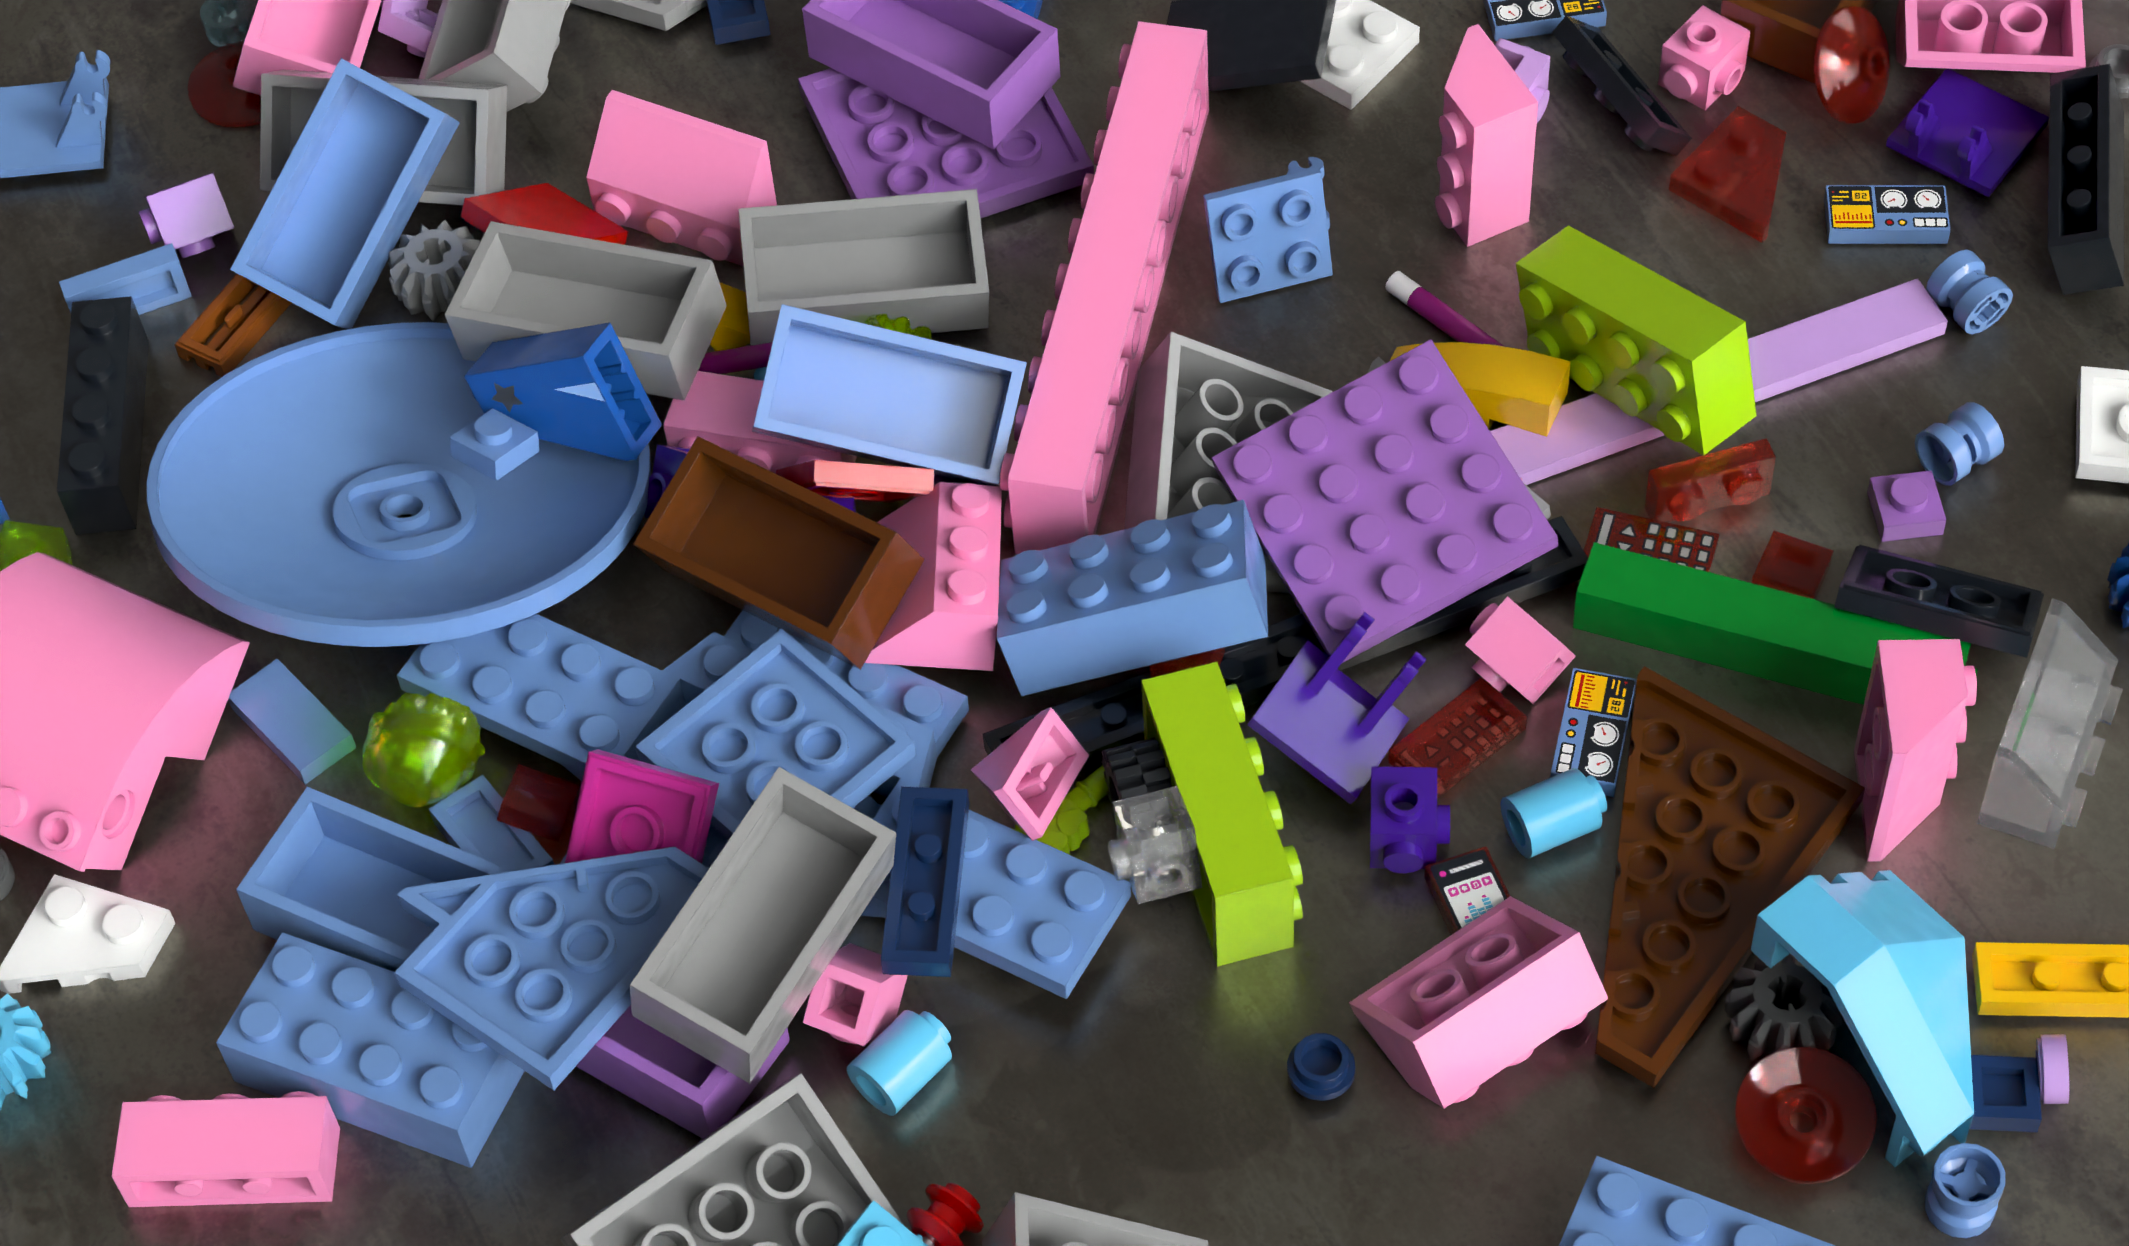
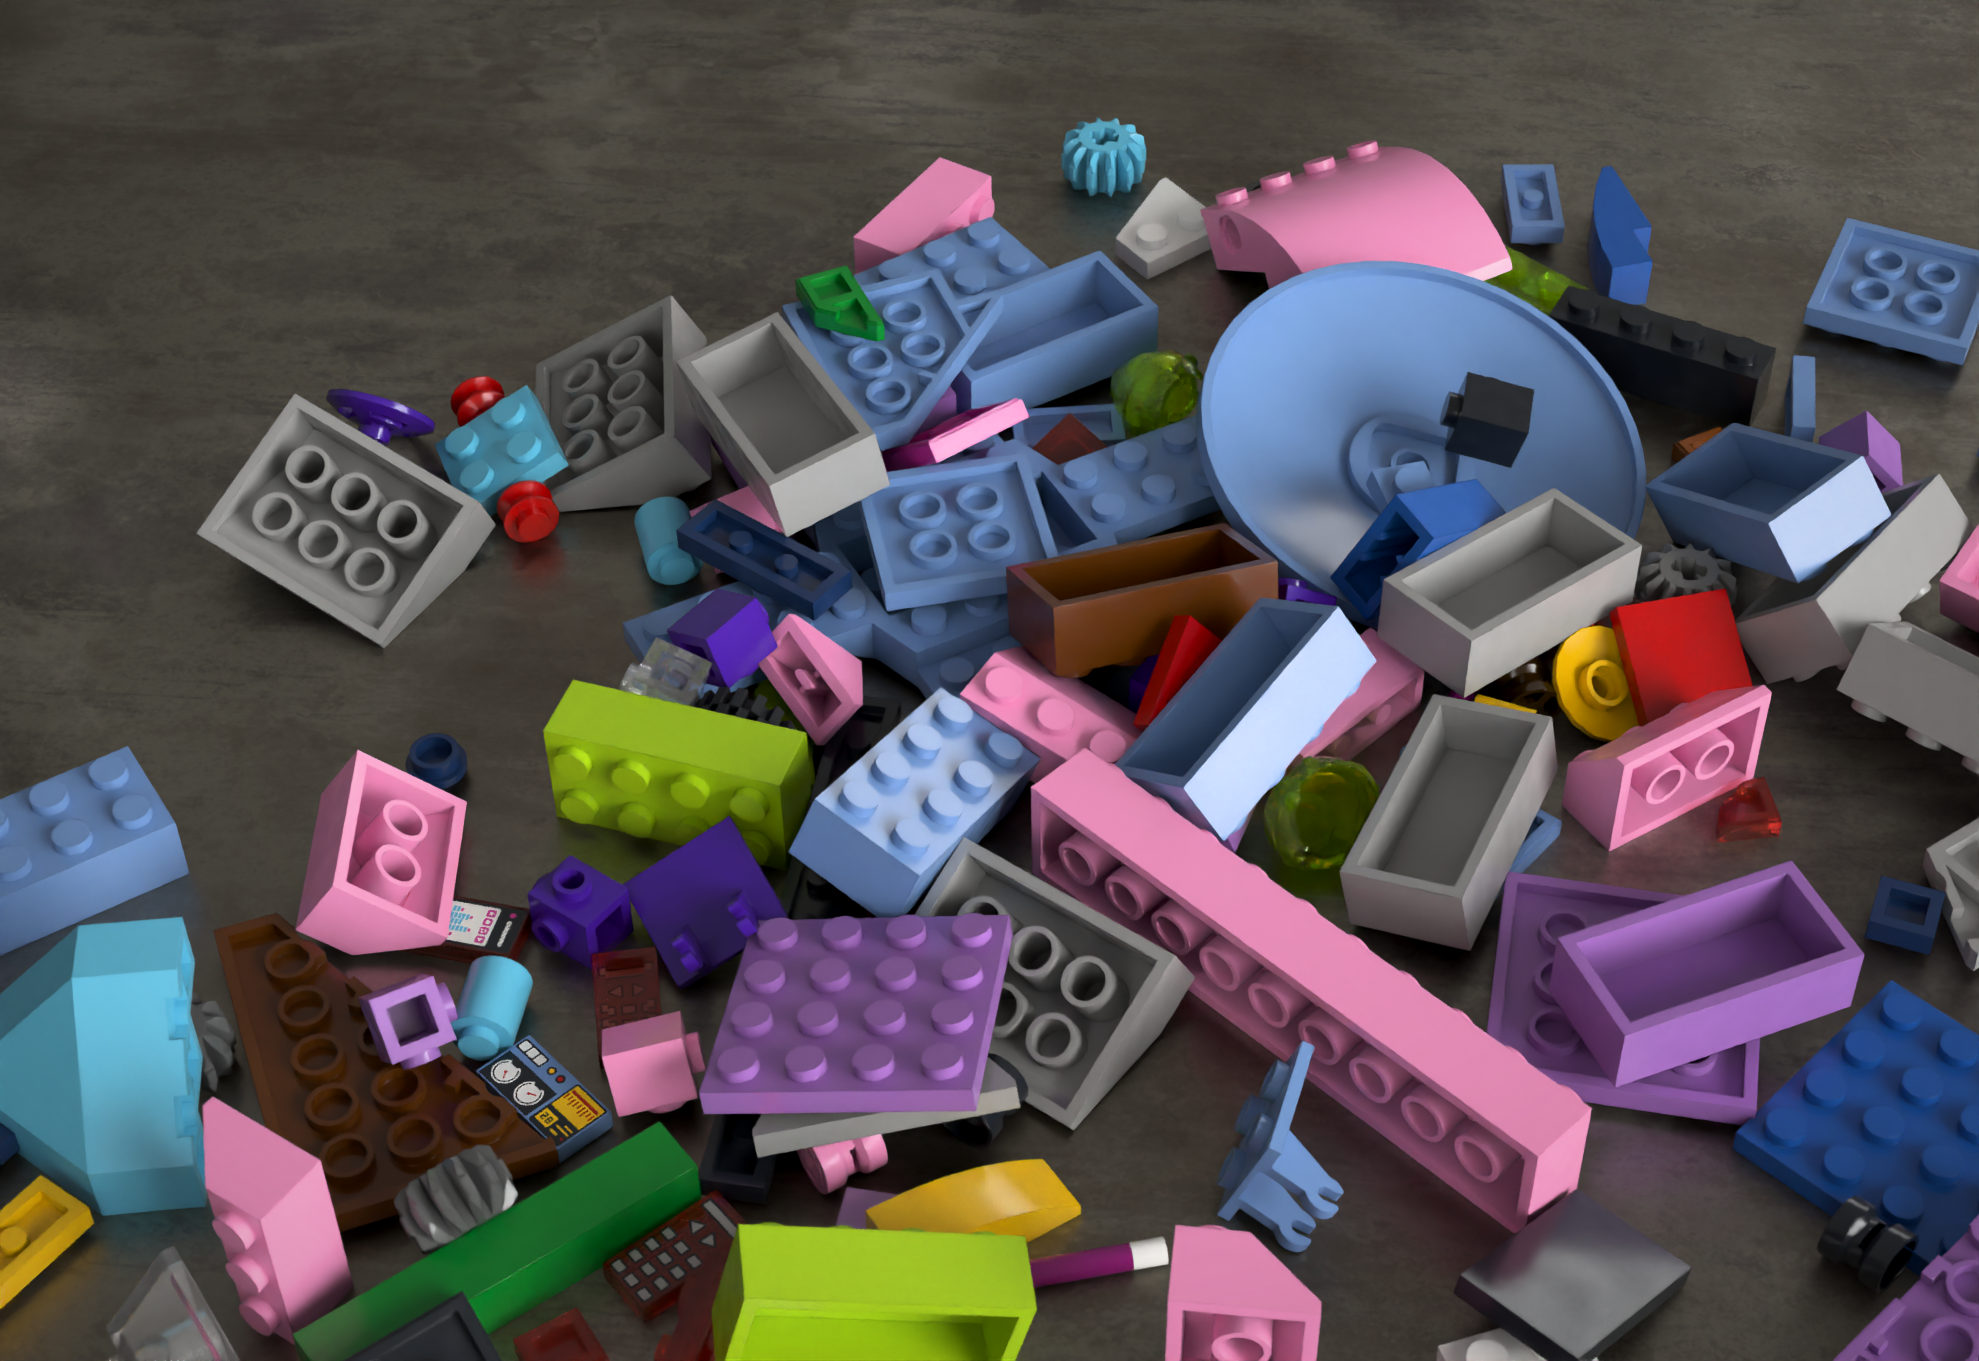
camera: 120 degrees right, 10 degrees down
none -> medium lavender brick [358,974,458,1070]
none -> dark grey gear [394,1145,518,1254]
none -> dark purple brick [667,589,778,688]
none -> green tile [795,266,885,342]
none -> black brick [1440,372,1534,468]

